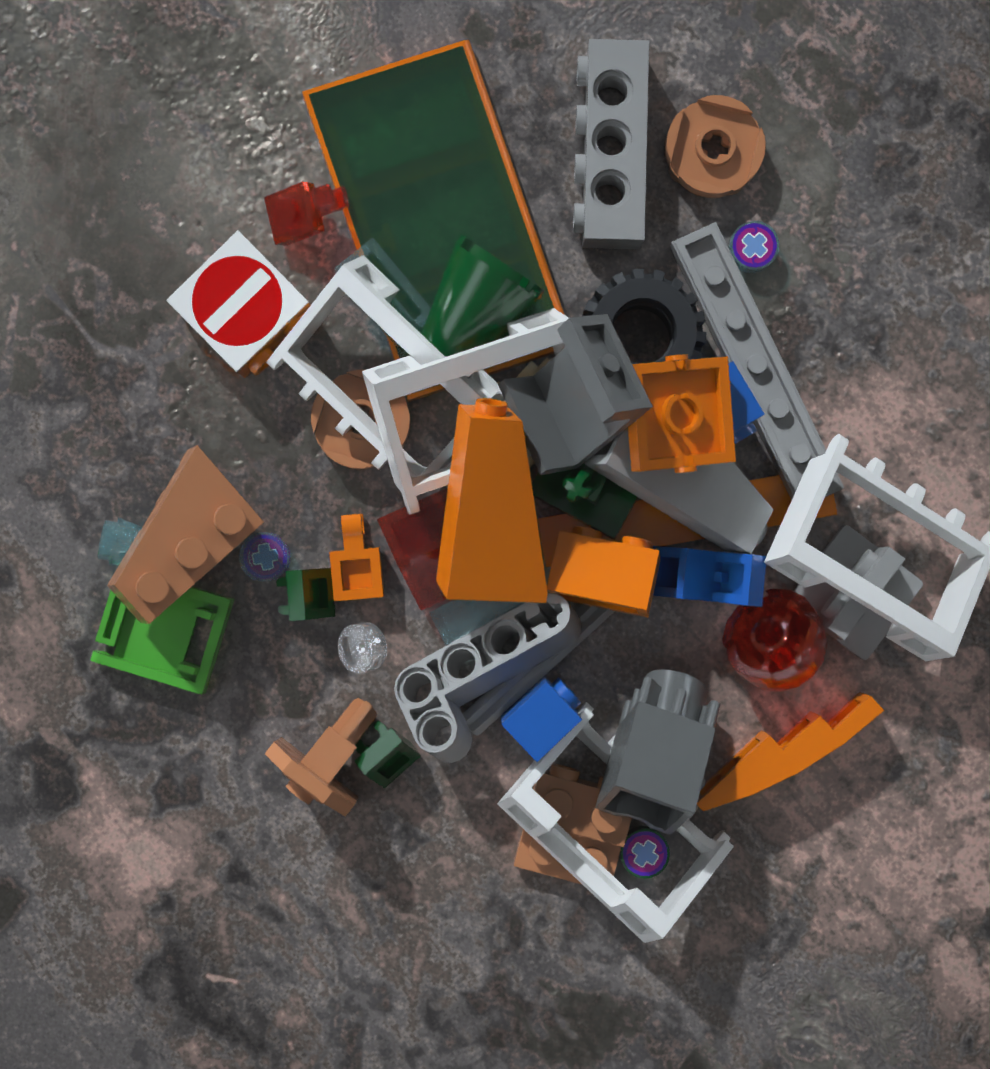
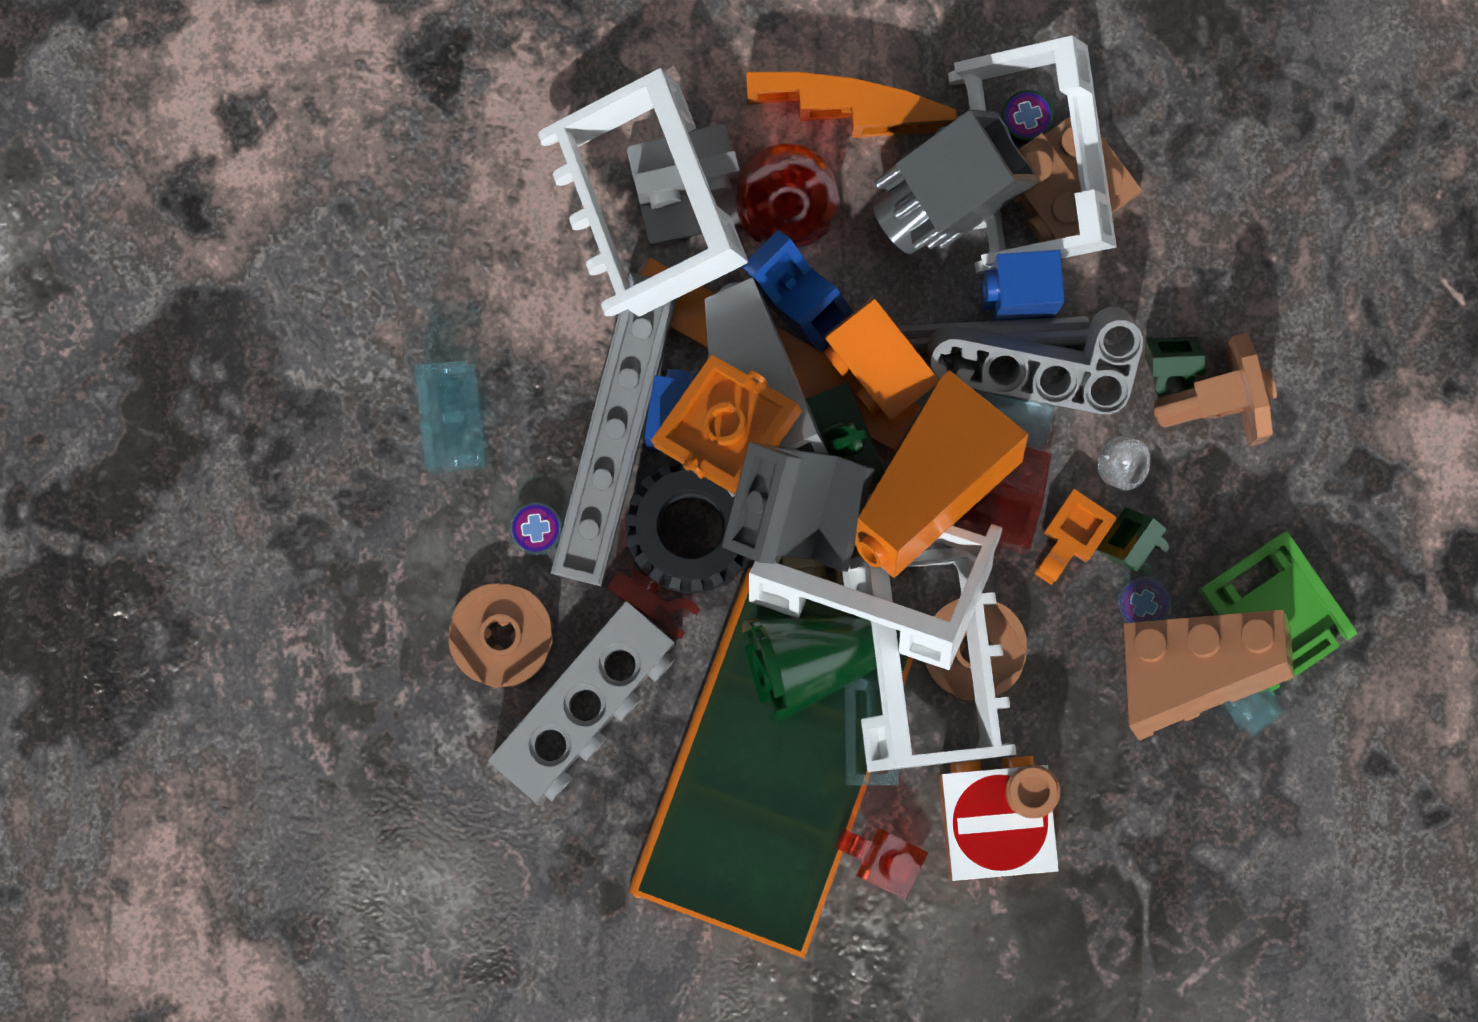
camera: 140 degrees left, 5 degrees down
none -> clear light blue hinge [414,361,487,474]
none -> clear red plate [607,569,700,639]
none -> nougat tile [1005,765,1060,818]

